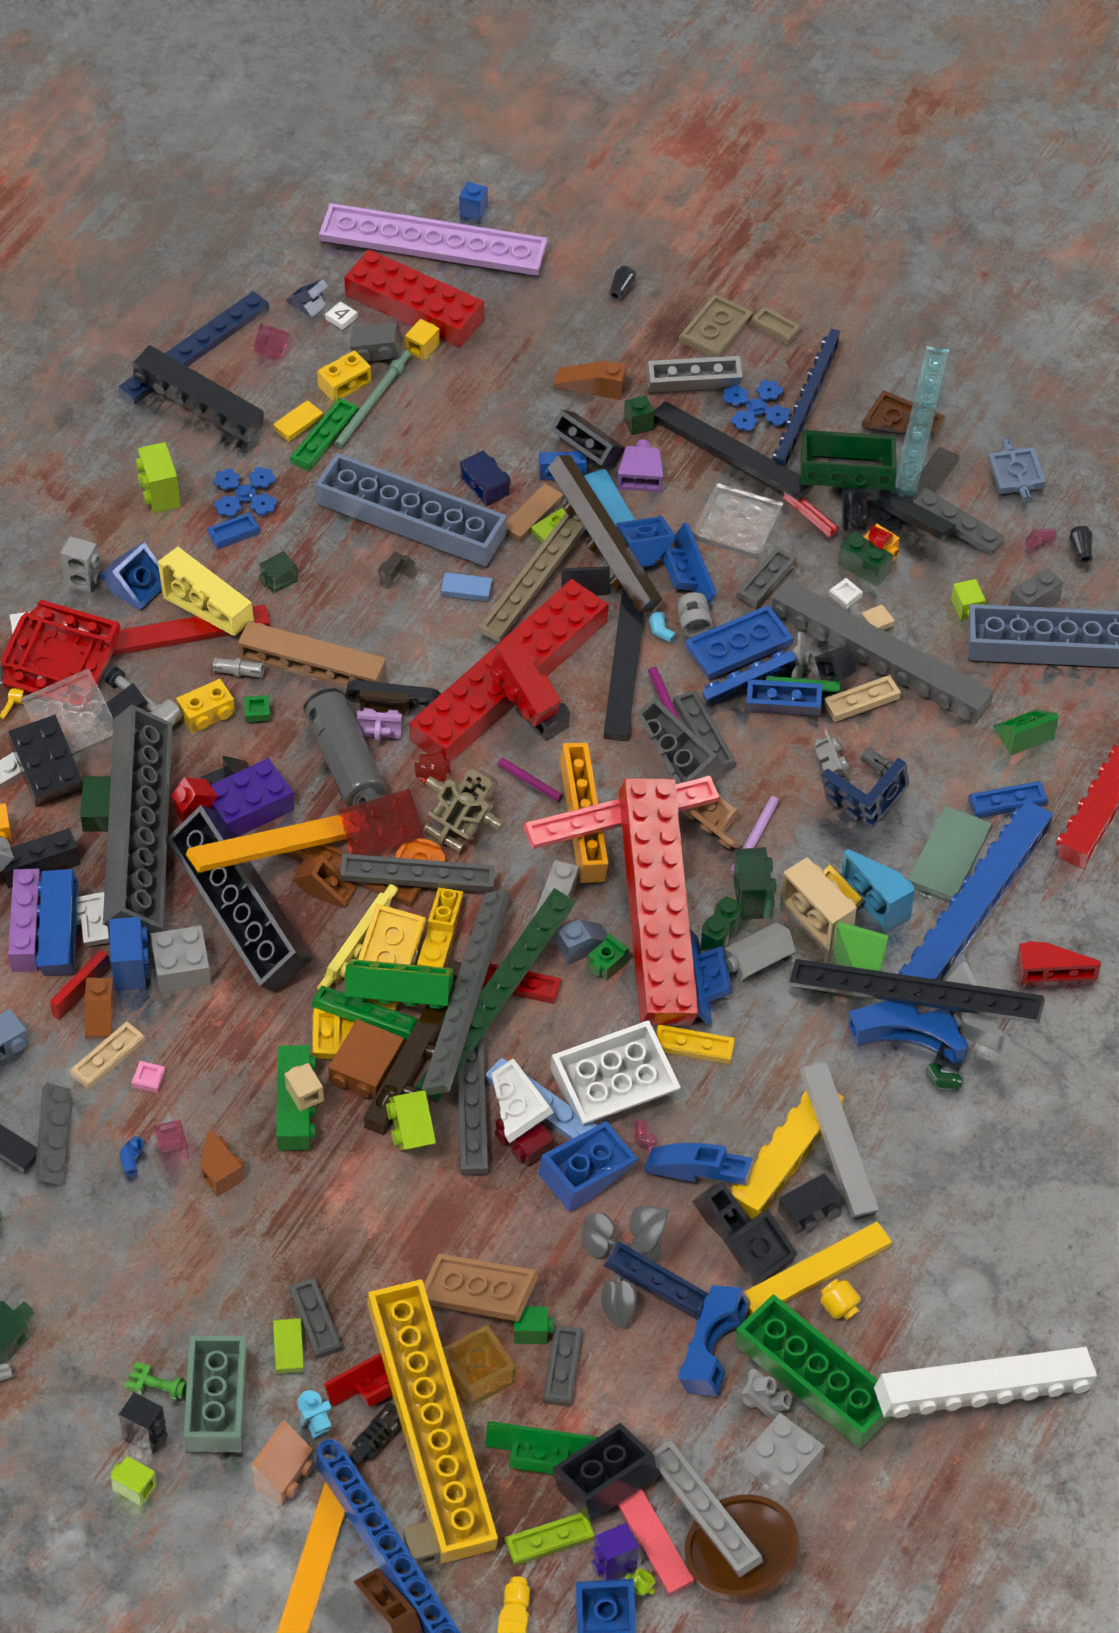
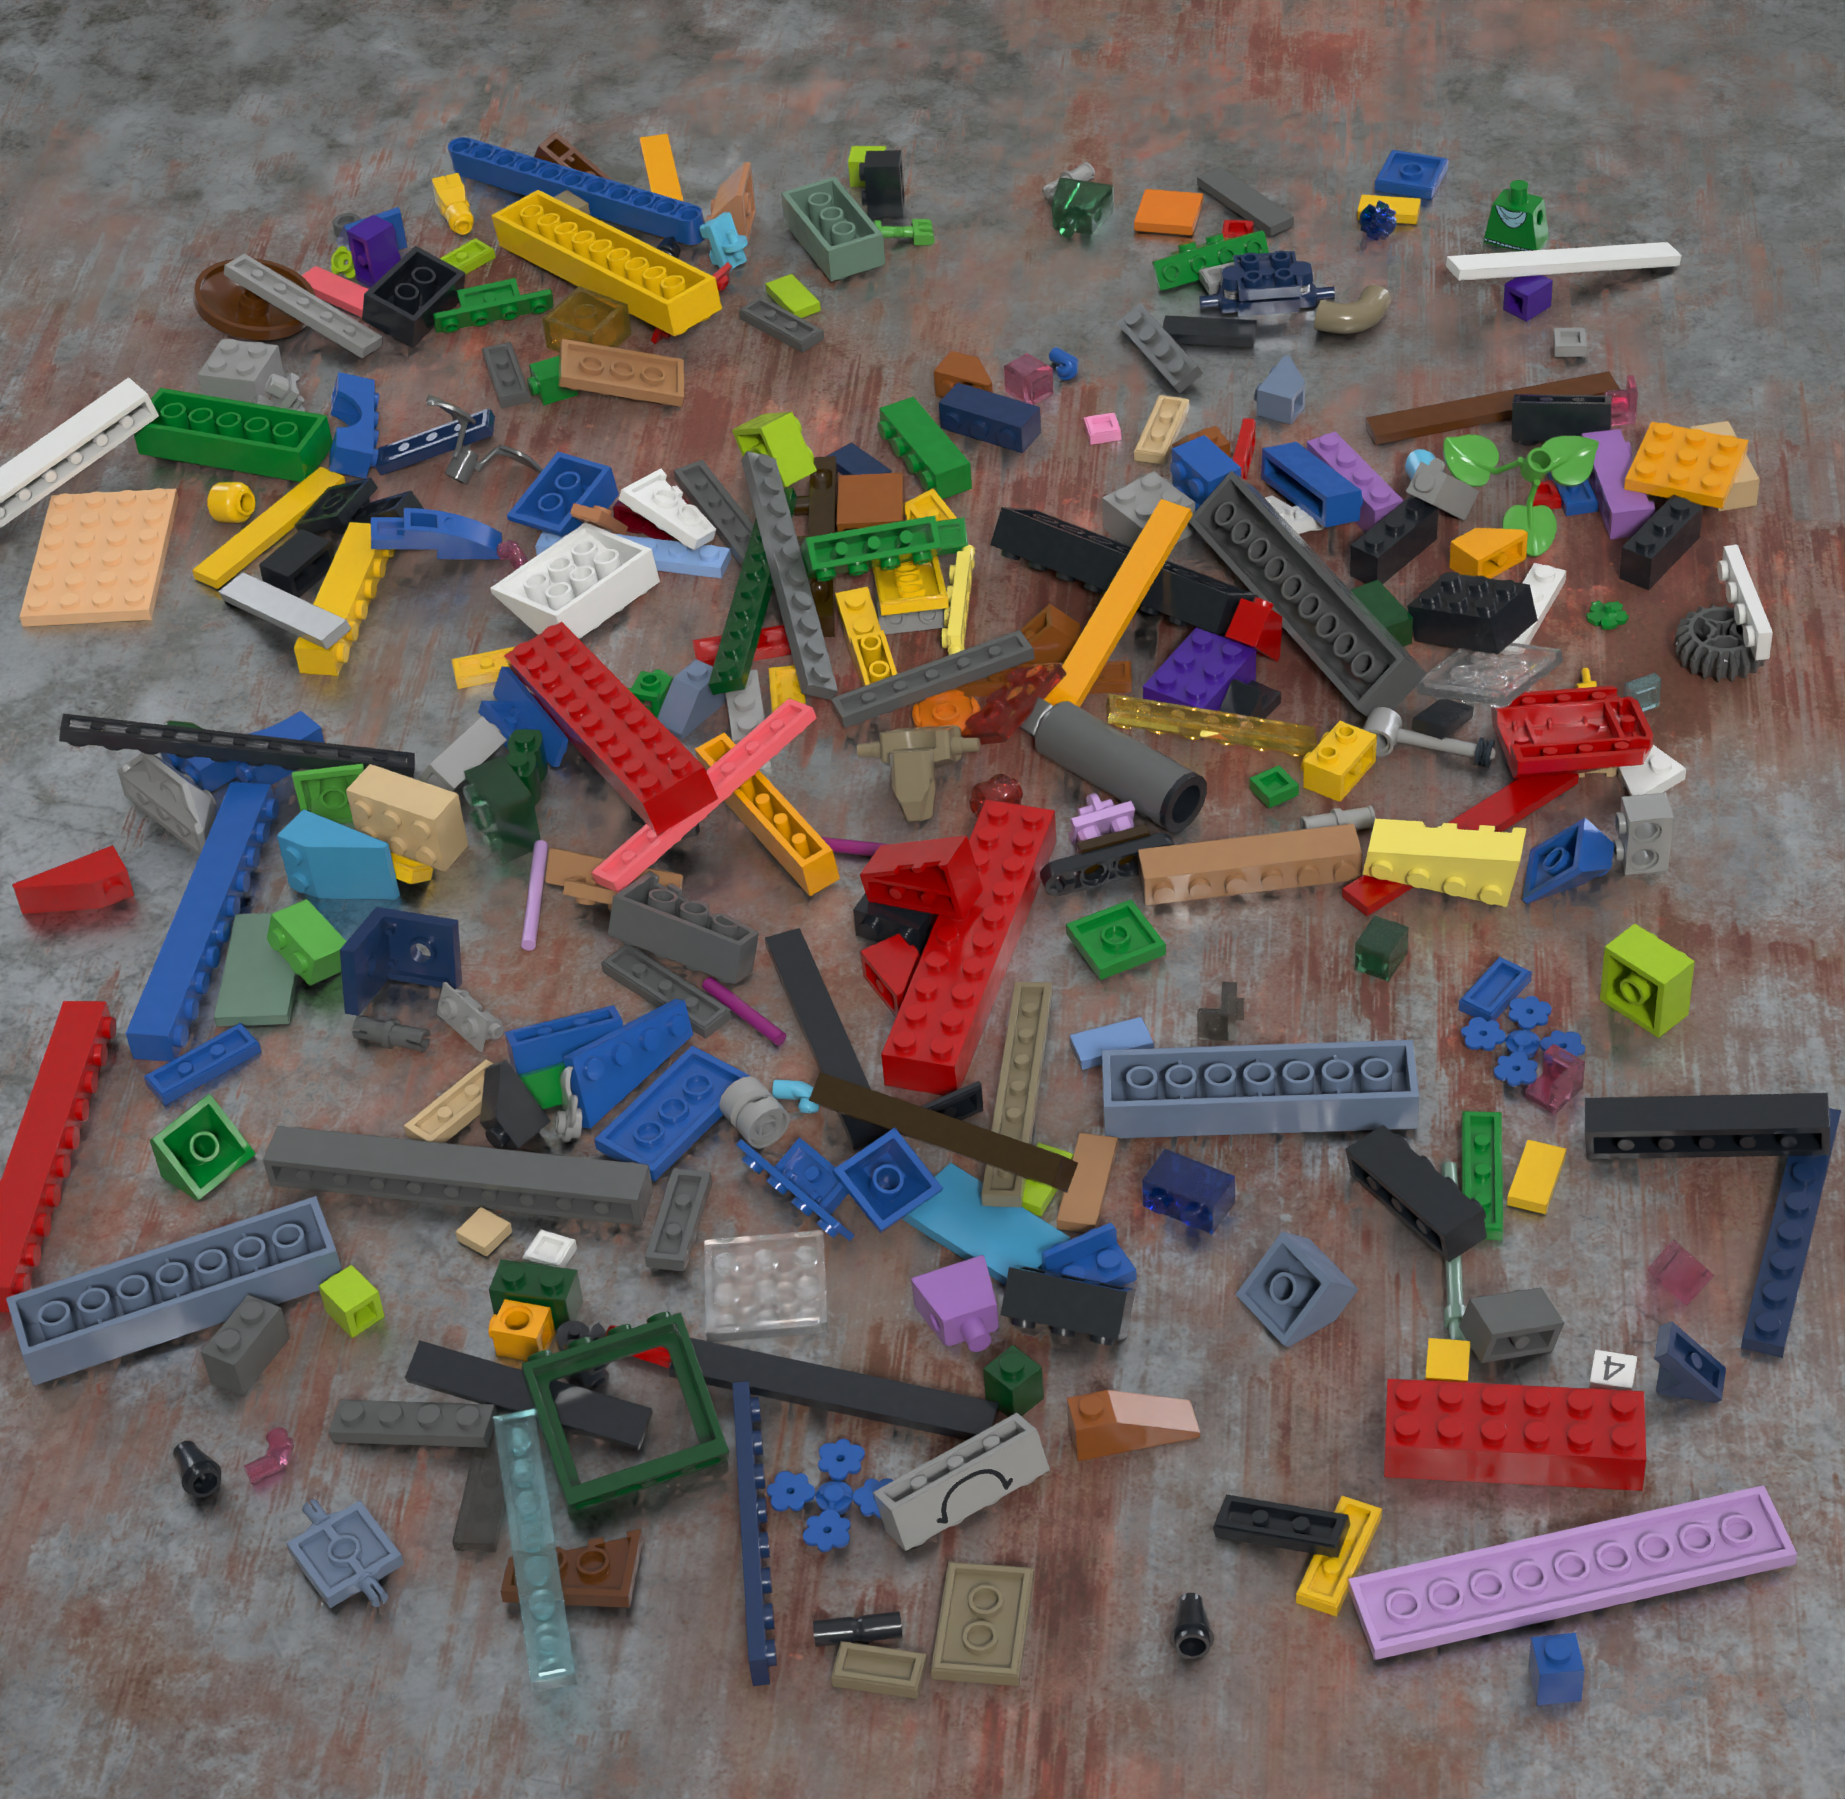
camera: 160 degrees right, 10 degrees down
tan brick [284,1063,324,1112] -> none
yellow brick [317,350,372,403] -> none
red tile [868,525,893,549] -> none
none -> light nougat plate [19,488,179,627]
none -> bright green brick [267,899,347,986]
none -> nougat plate [570,503,628,535]
none -> yellow plate [768,665,806,713]
none -> black piece [813,1611,903,1647]
none -> dark blue tile [827,442,892,475]
none -> red slope [860,934,921,1017]
none -> dark blue brick [939,382,1041,453]
none -> green plate [1066,899,1166,980]
none -> clear yellow plate [1106,693,1317,757]
none -> black tile [1213,1494,1351,1558]
none -> sand blue slope [1235,1232,1359,1347]
none -> yellow tile [1296,1496,1382,1617]
none -> black brick [1345,1125,1487,1262]
none -> clear pink panel [1525,1044,1585,1114]

